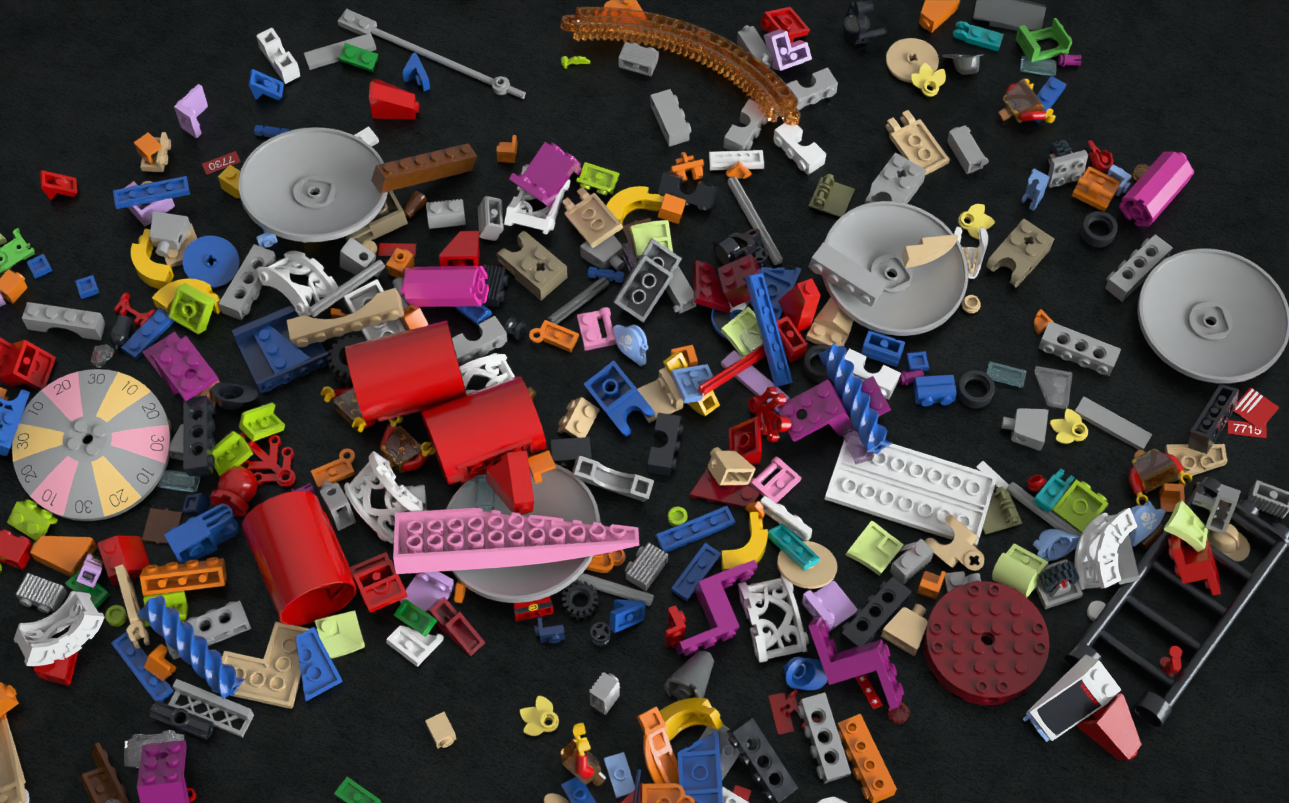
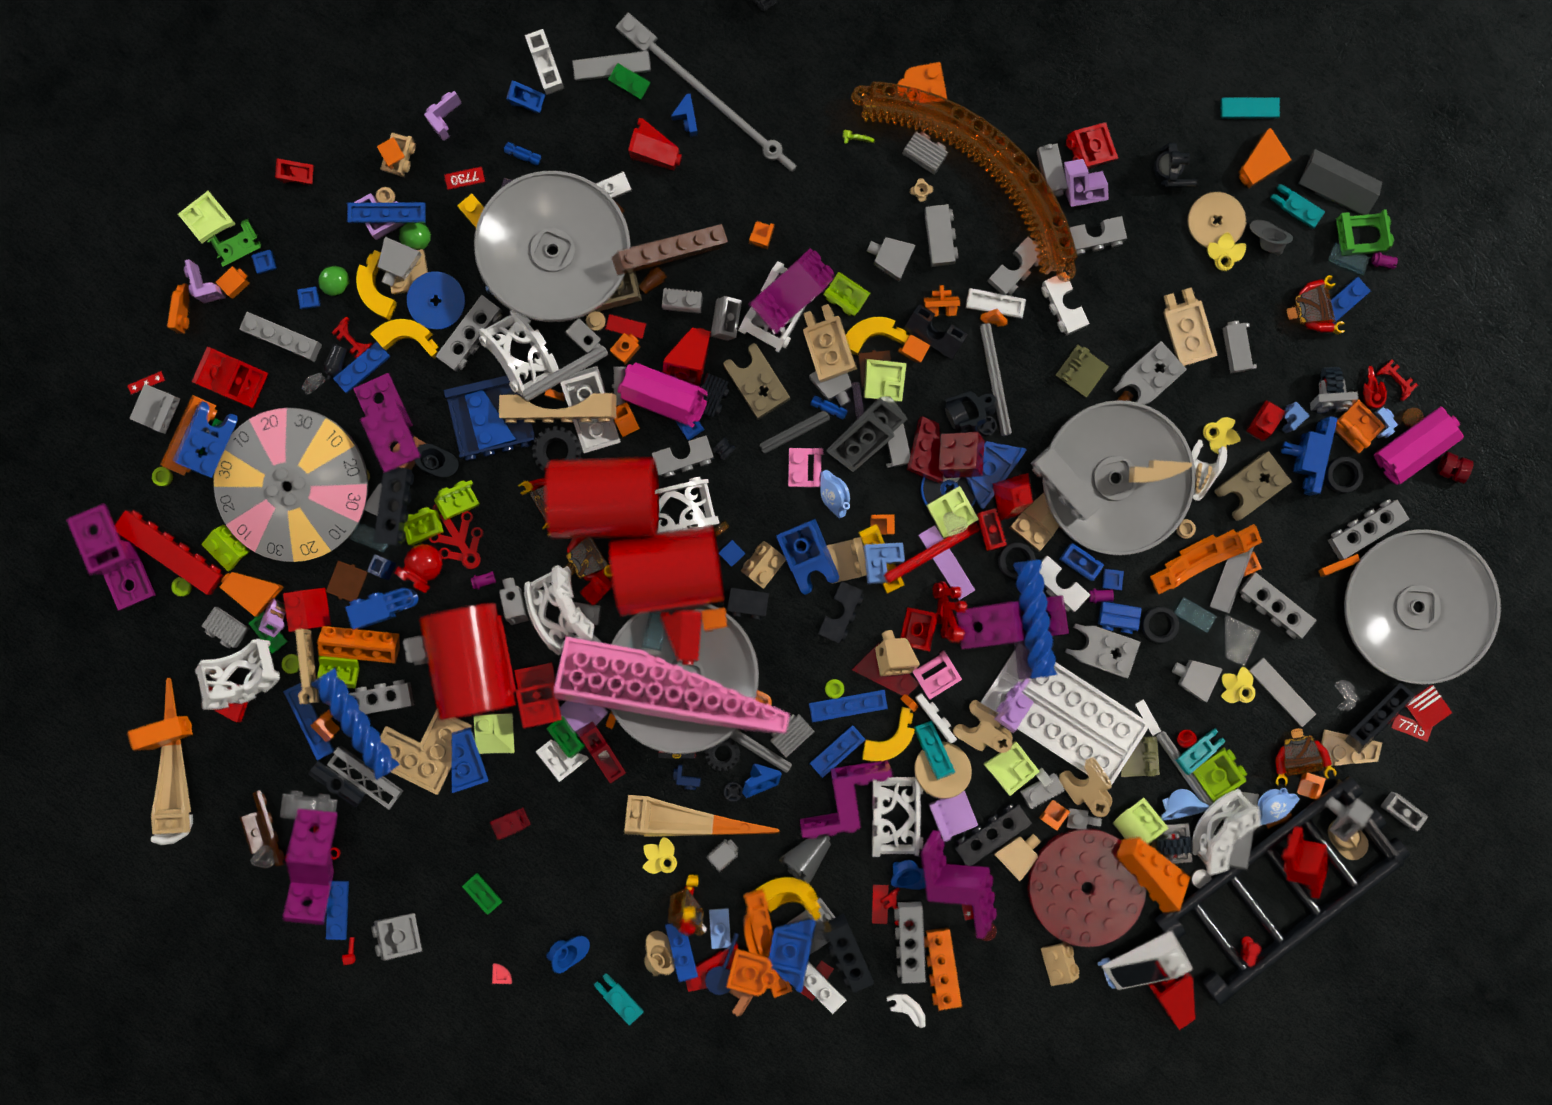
camera: 10 degrees right, 25 degrees up
lime brick [168,283,215,334] -> none
orange hinge [311,448,355,490] -> none
tan brick [425,712,456,748] -> none
orange hinge [529,320,579,352] -> none
light grey arch [572,456,654,502] -> none
red bracket [665,605,686,648] -> none
blue tile [745,273,793,387] -> none
yellowish green plate [1164,500,1208,552] -> none
none -> bright green hair [318,266,350,296]
none -> bright green hair [399,223,431,250]
none -> light grey brick [403,636,428,665]
none -> dark red torso [490,807,531,840]
none -> red slope [580,571,613,606]
none -> tan plate [625,795,780,837]
none -> blue tile [719,540,745,567]
none -> light grey torso [867,237,915,281]
none -> tan plate [910,179,933,202]
none -> tan piece [953,700,1013,753]
none -> lavender bracket [995,678,1034,733]
none -> tan bracket [1041,942,1079,986]
none -> light grey brick [1065,624,1140,678]
none -> orange wedge [1117,837,1190,913]
none -> orange piece [1150,524,1262,594]
none -> light grey tile [1210,547,1254,613]
none -> red torso [1247,401,1285,441]
none -> blue brick [1281,416,1338,496]
none -> orange tile [1319,554,1360,577]
none -> clear bracket [1334,680,1359,711]
none -> red piece [1376,359,1418,401]
none -> dark red wheel [1437,451,1473,484]

